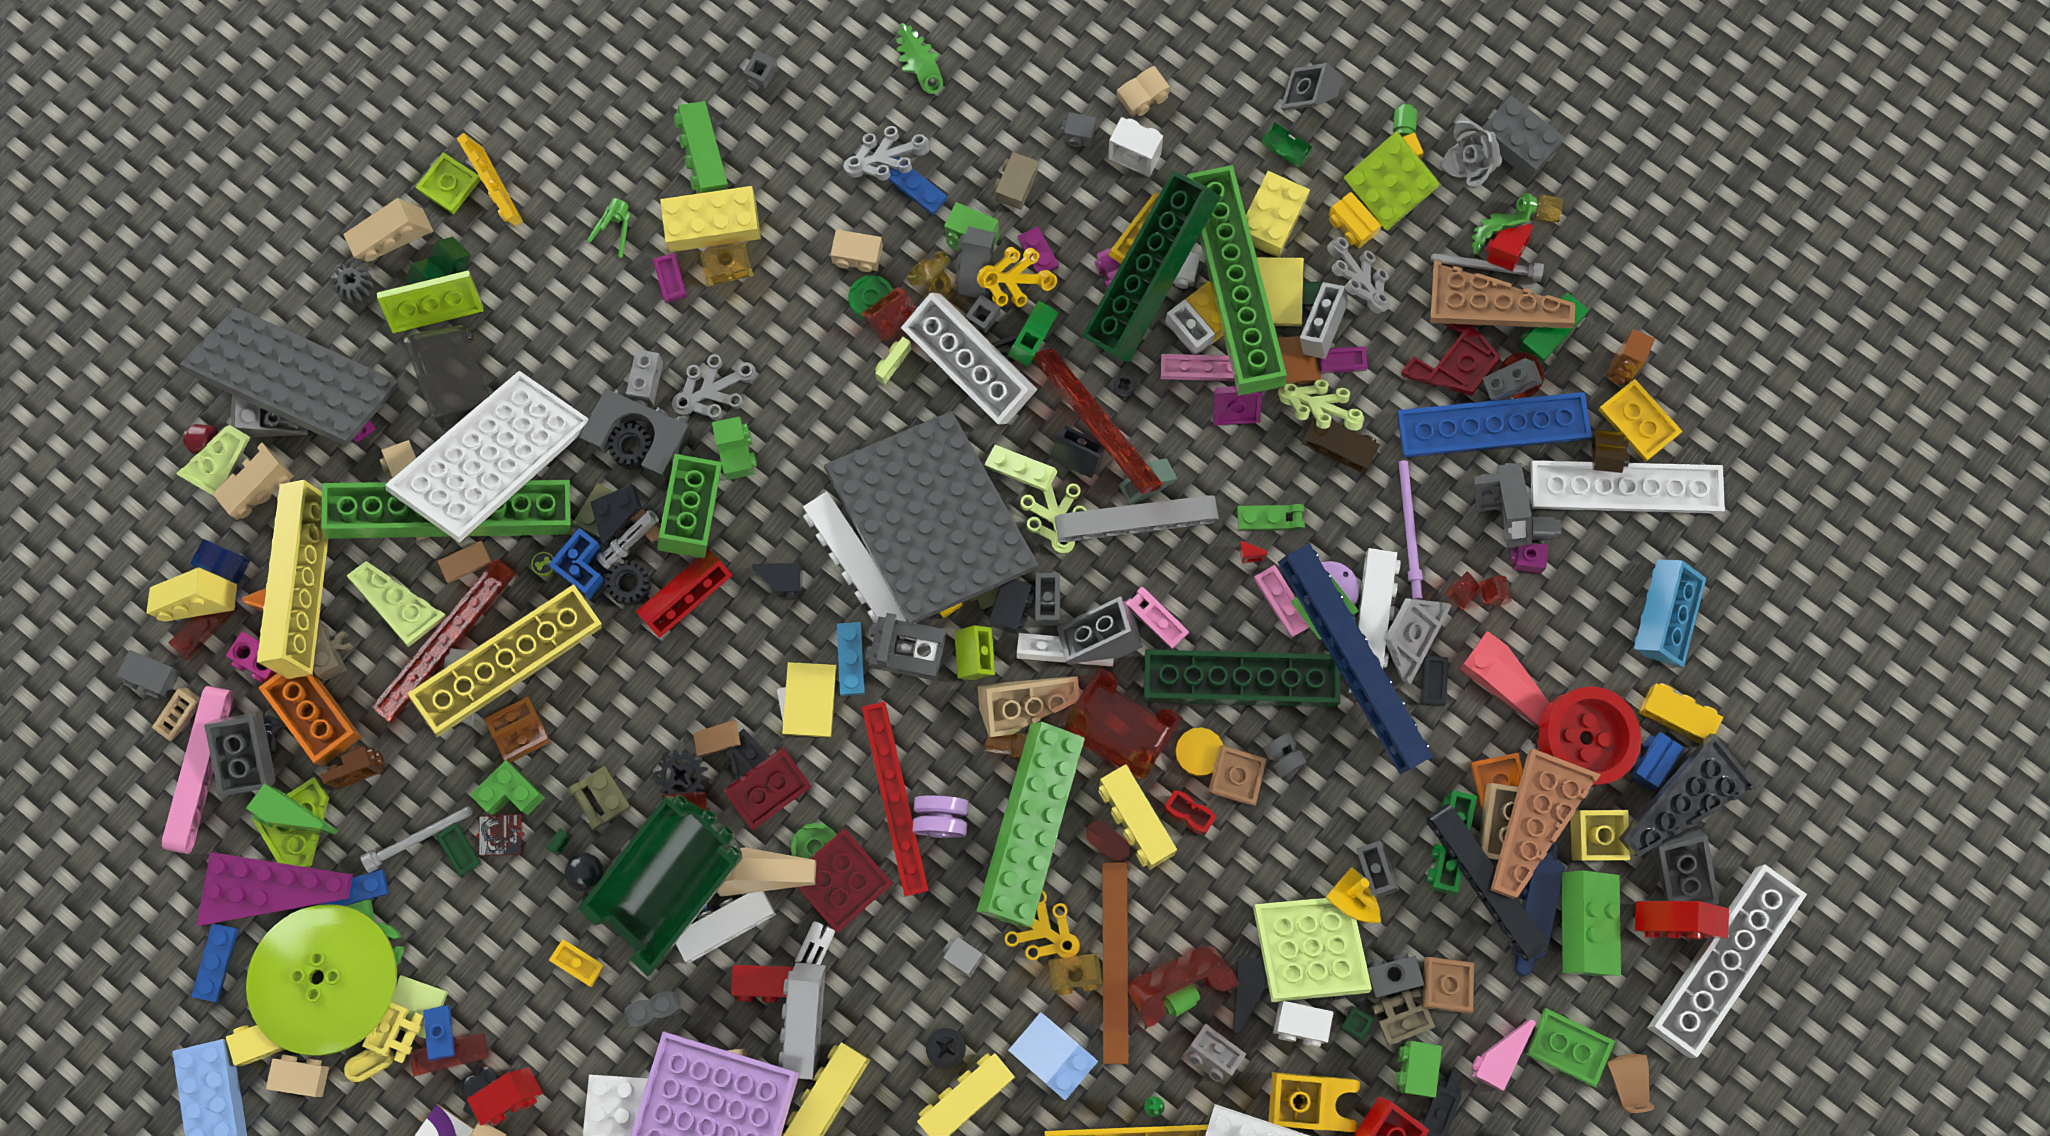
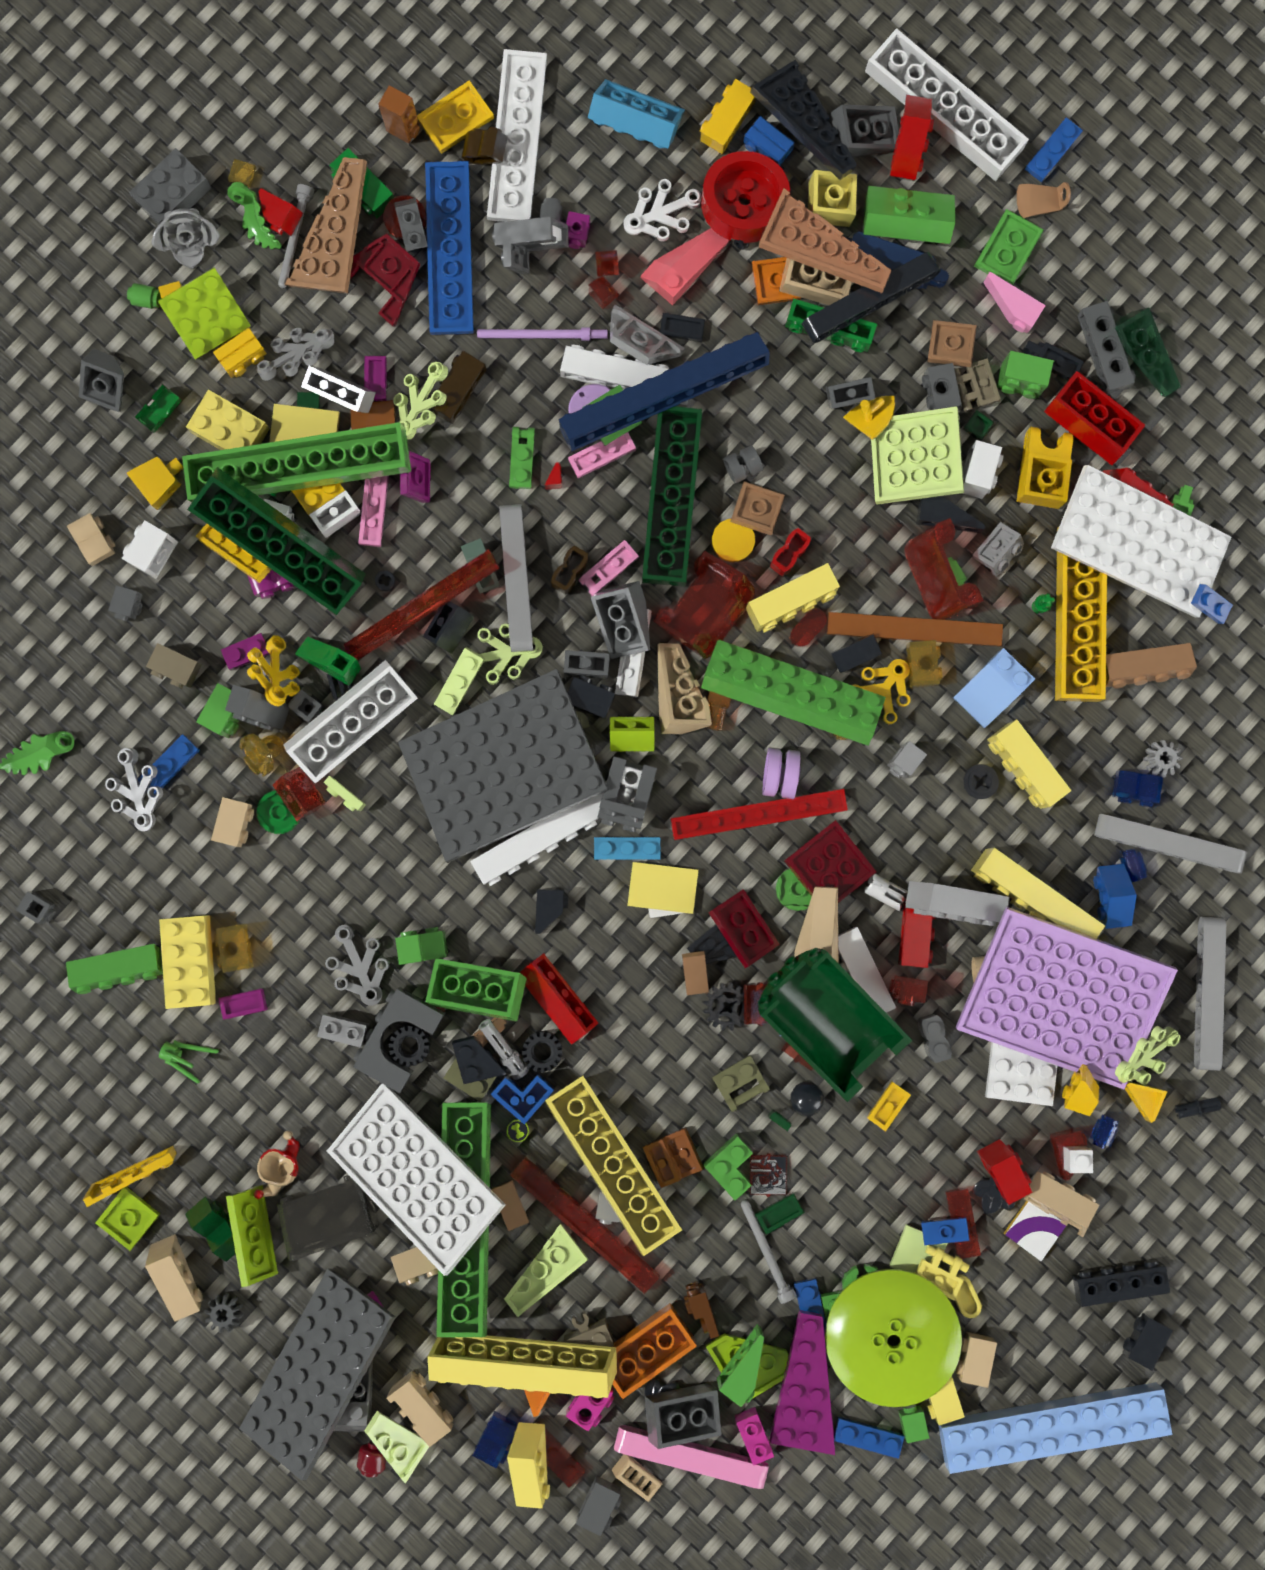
camera: 95 degrees left, 10 degrees up
none -> yellow torso [127,457,184,510]
none -> tan piece [253,1131,300,1199]
none -> dark brown brick [551,545,588,595]
none -> white plant [624,179,702,242]
none -> dark pink brick [735,1407,774,1466]
none -> black slope [831,633,882,673]
none -> clear red brick [889,975,928,1006]
none -> bright green brick [898,1404,929,1443]
none -> blue plate [1025,117,1083,182]

